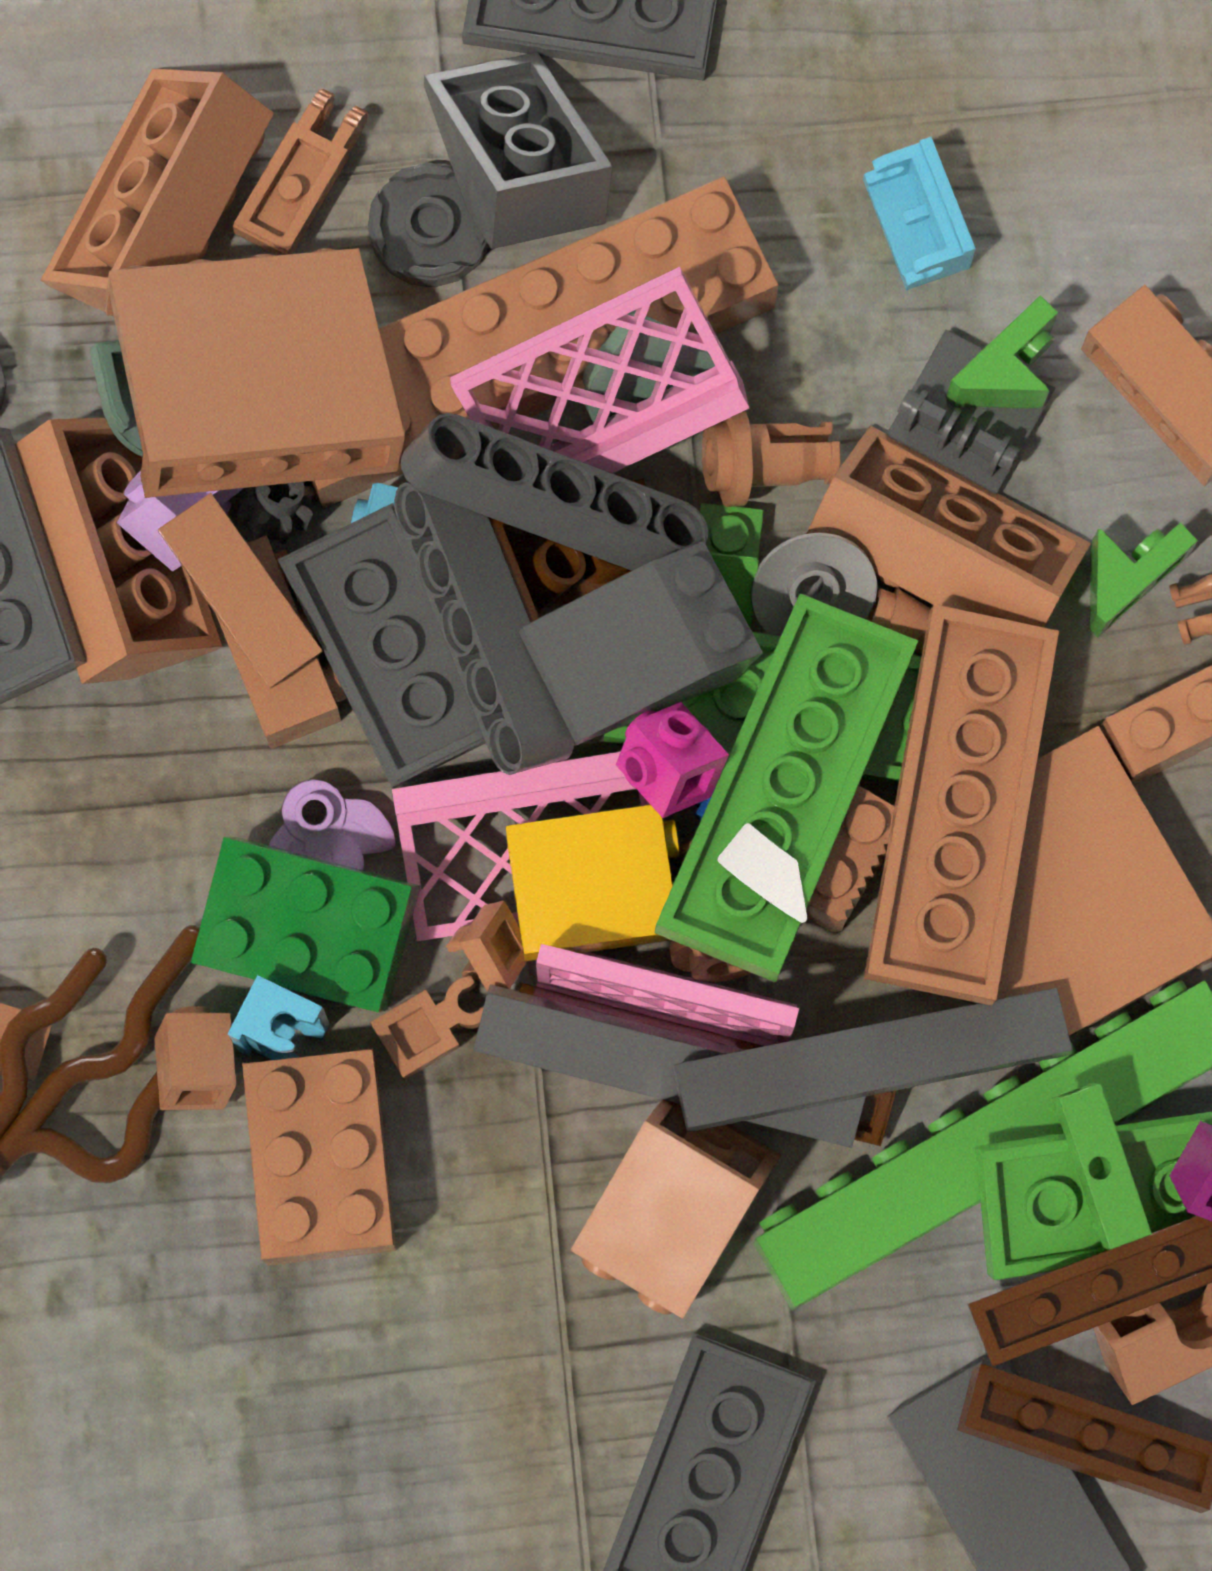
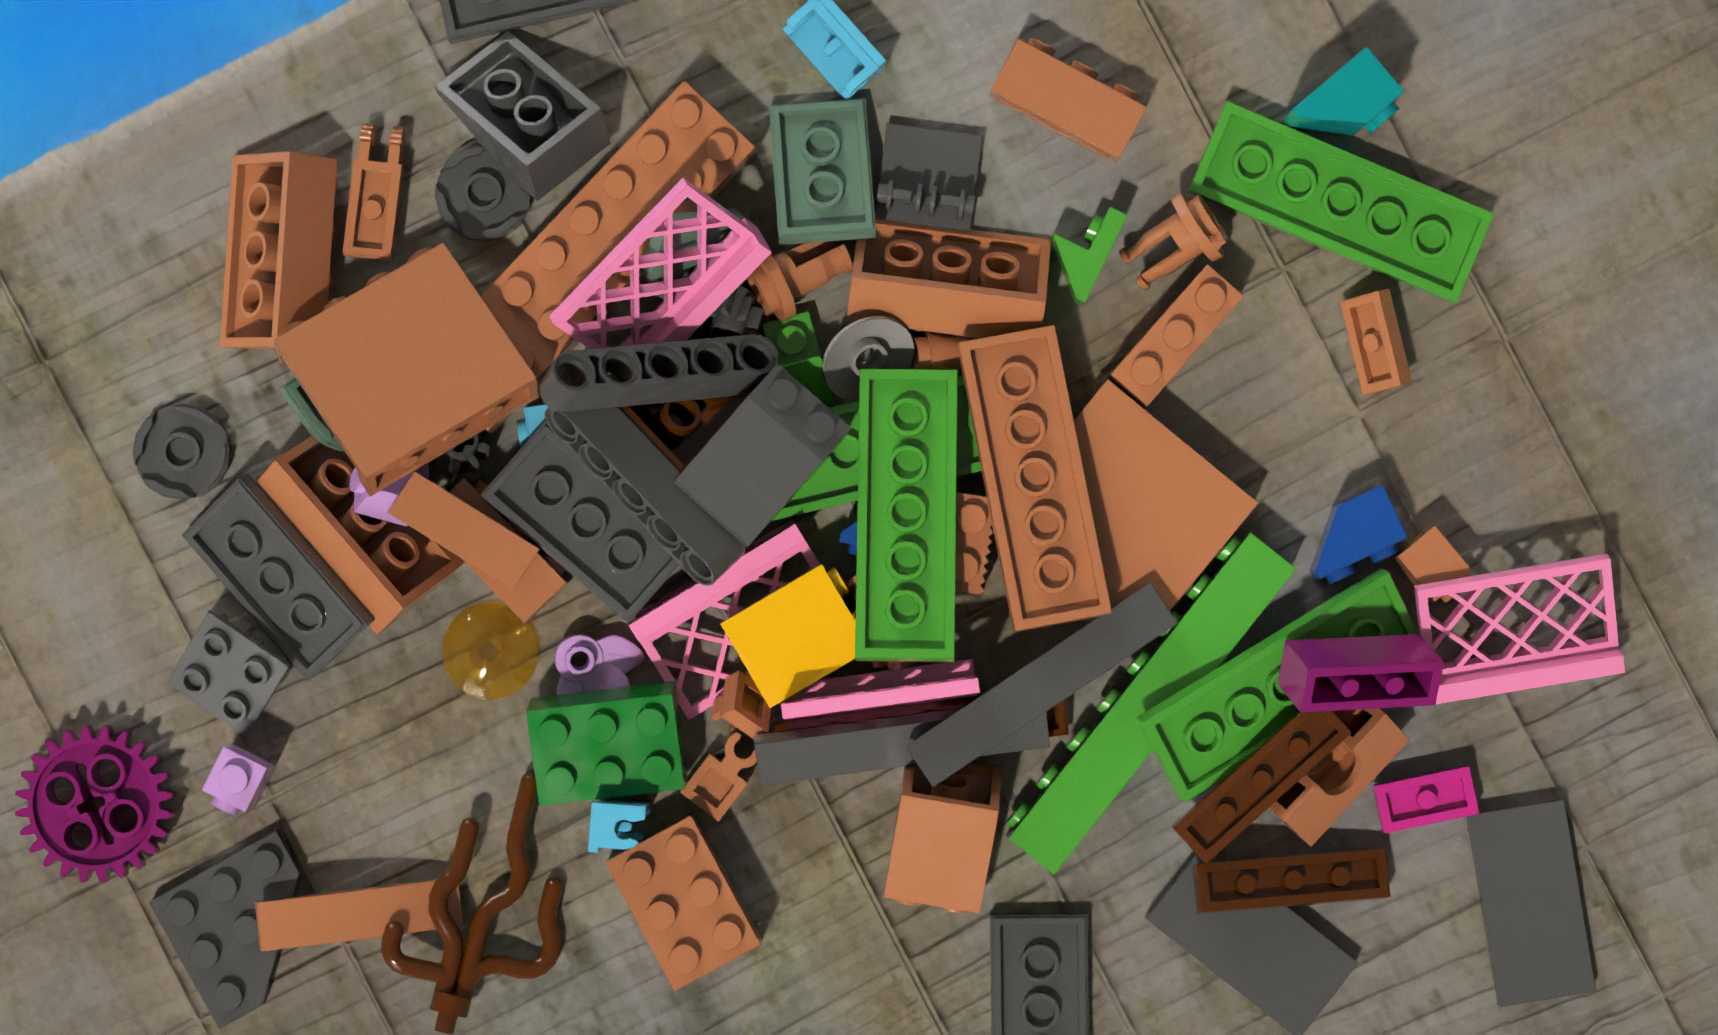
camera: 20 degrees left, 10 degrees up
nougat brick [154,1006,236,1110] -> none
dark pink brick [615,702,729,818] -> none
white sticker [718,823,807,923] -> none
bright green slope [946,295,1058,409] -> none
bright green piece [1052,1083,1152,1250] -> none
none -> clear yellow dish [442,603,539,700]
none -> dark grey gear [704,286,764,338]
none -> sand green tile [769,98,876,245]

